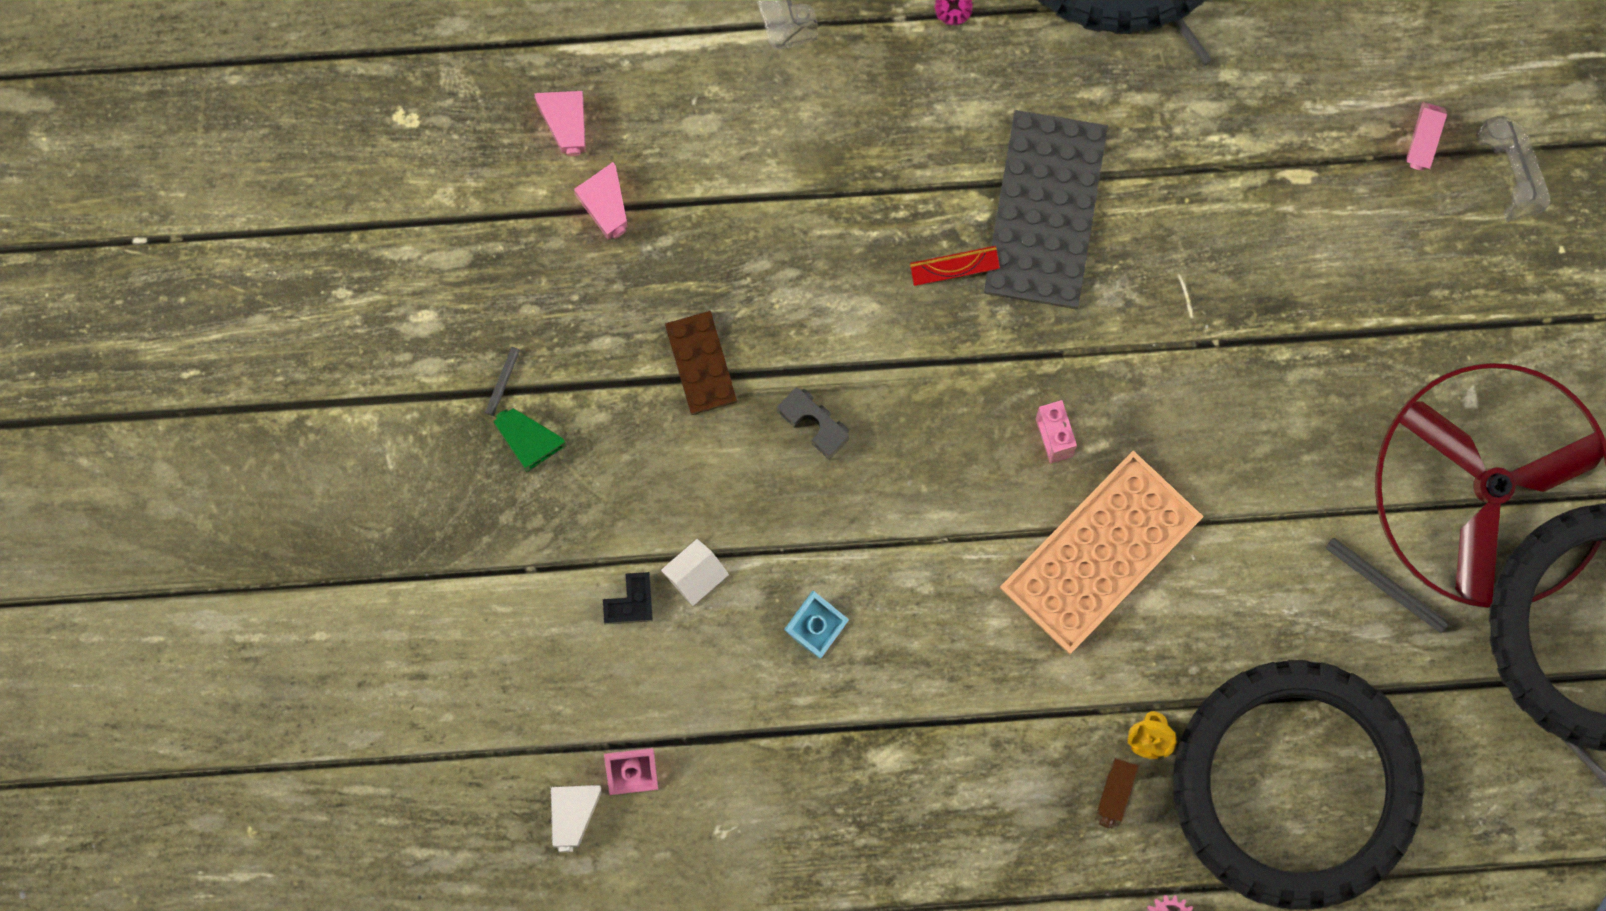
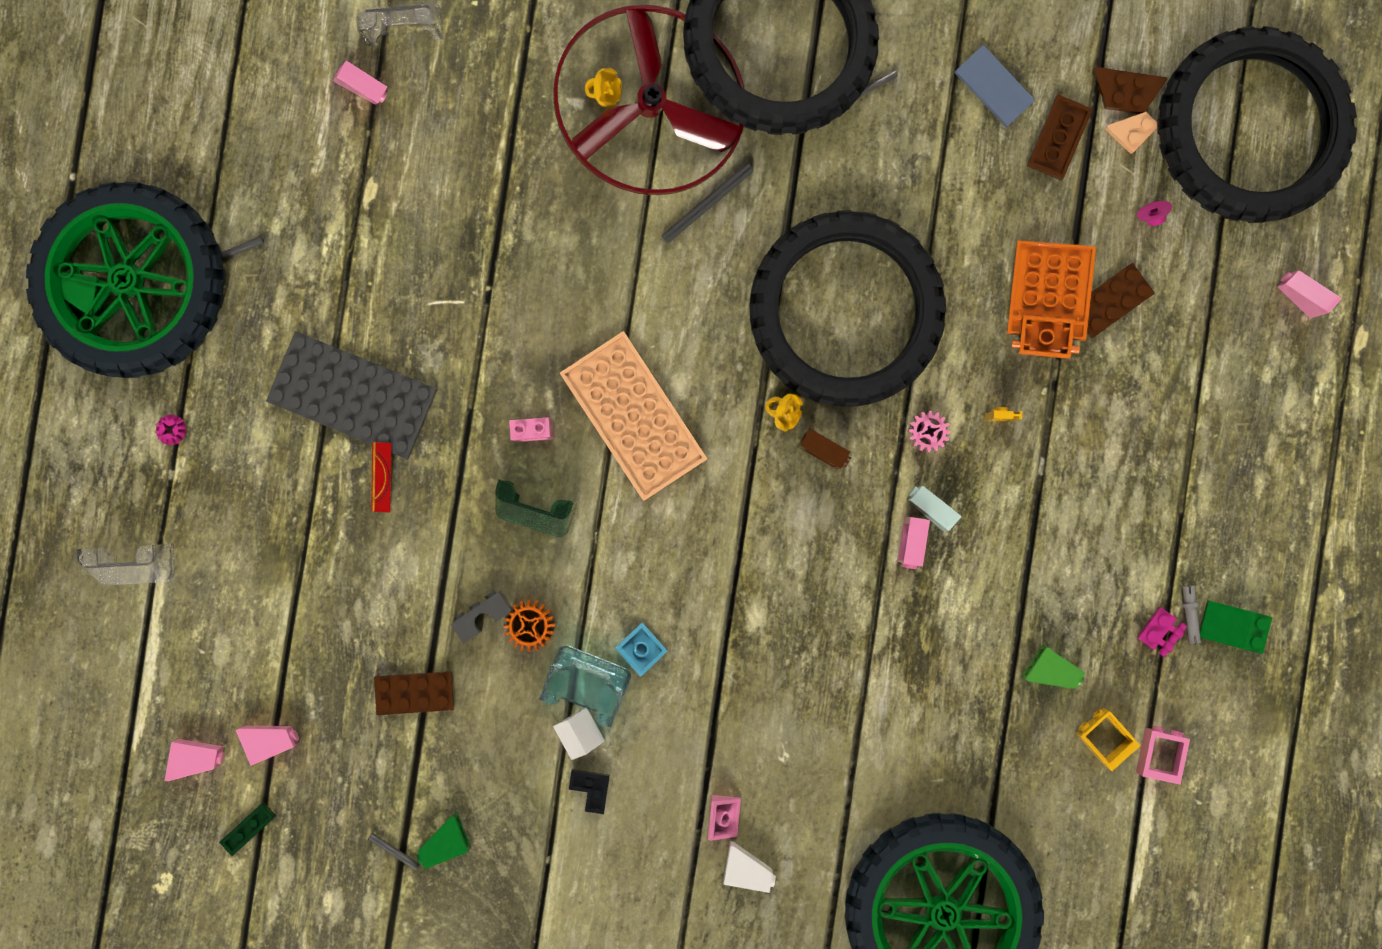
camera: 75 degrees left, 10 degrees up
none -> dark green tile [219,802,276,856]
none -> clear green windscreen [495,479,578,537]
none -> orange gear [503,599,556,652]
none -> clear light blue windscreen [539,646,631,728]
none -> yellow tile [585,68,622,108]

